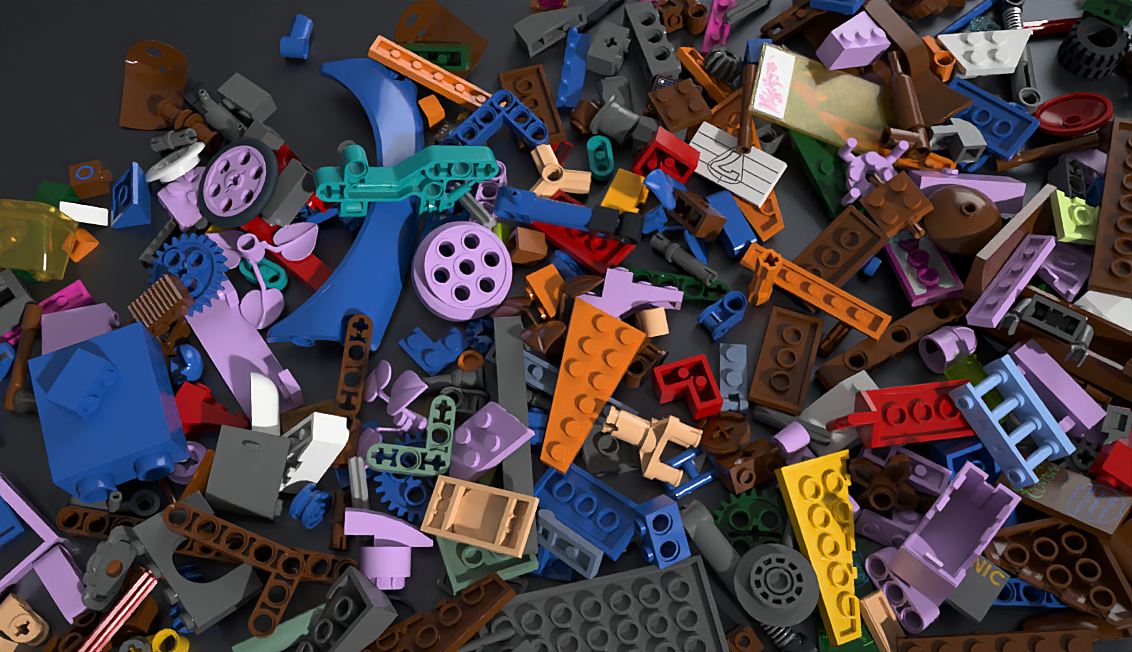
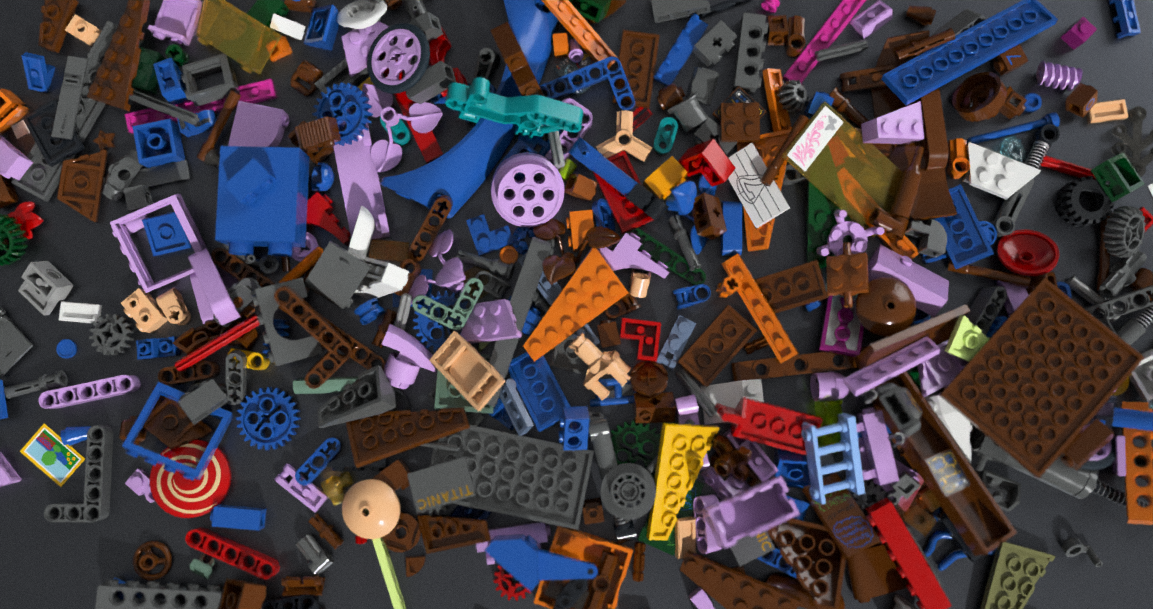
camera: 25 degrees right, 20 degrees up
none -> lavender beam [188,248,240,325]
none -> reddish brown piece [290,60,323,96]
none -> reddish brown arch [490,21,544,96]
none -> lavender pin [568,39,584,62]
none -> reddish brown brick [597,319,621,349]

